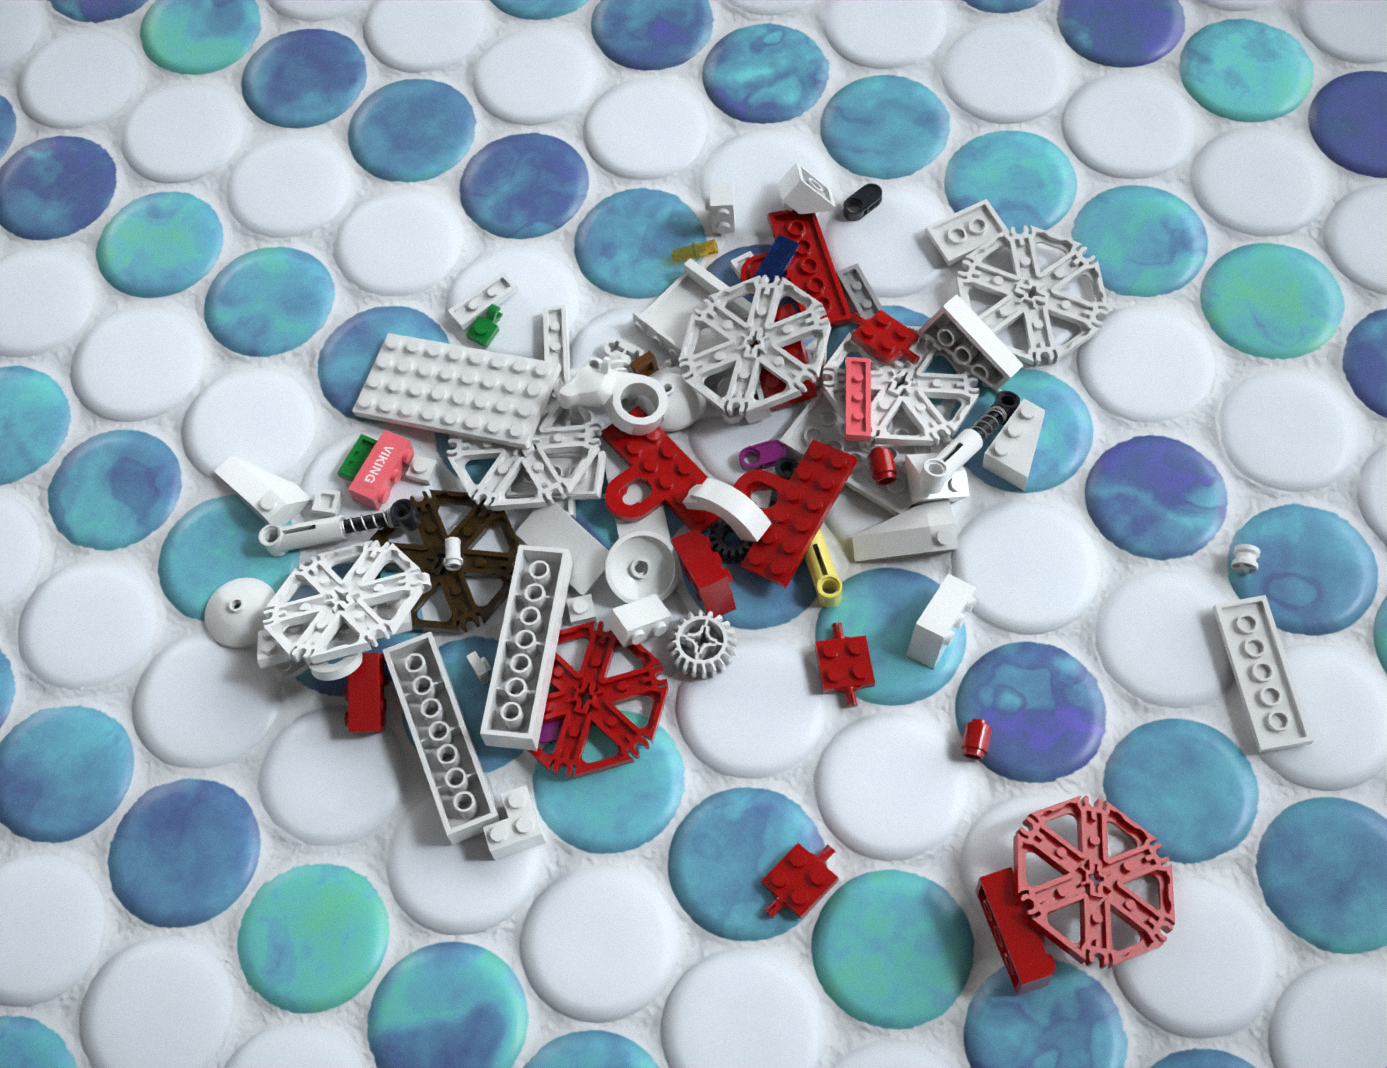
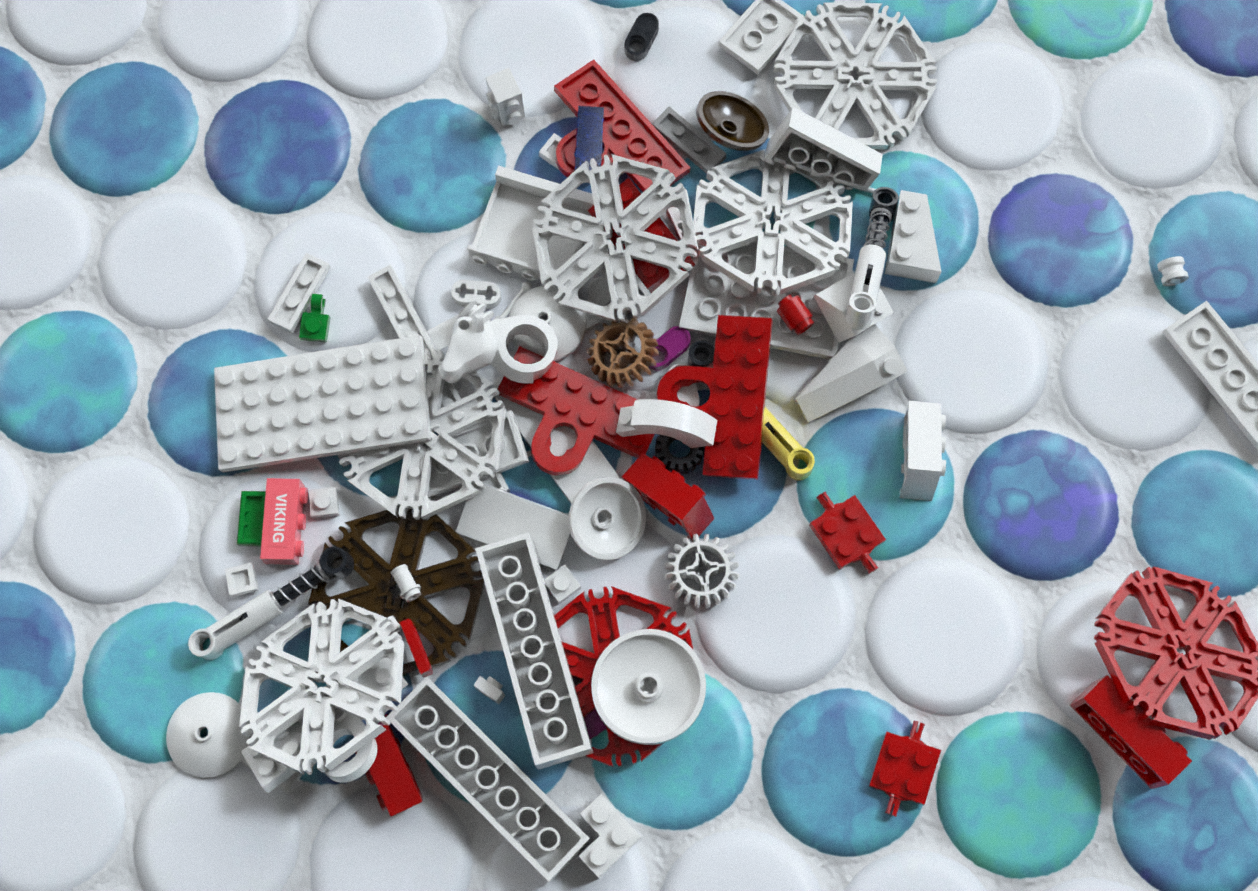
camera: 30 degrees left, 10 degrees up
white wedge [214,456,313,527] -> none
white brick [608,594,672,647] -> none
reddish brown plate [630,351,659,377] -> none
clear yellow axle [671,239,718,263] -> none
white slope [779,162,836,214] -> none
coral plate [845,357,871,442] -> none
red plate [849,310,920,366] -> none
red brick [961,719,992,760] -> none
none -> red tile [400,618,433,678]
none -> medium nougat gear [587,317,659,389]
none -> white dish [591,629,706,745]
none -> dark brown dish [696,91,769,151]

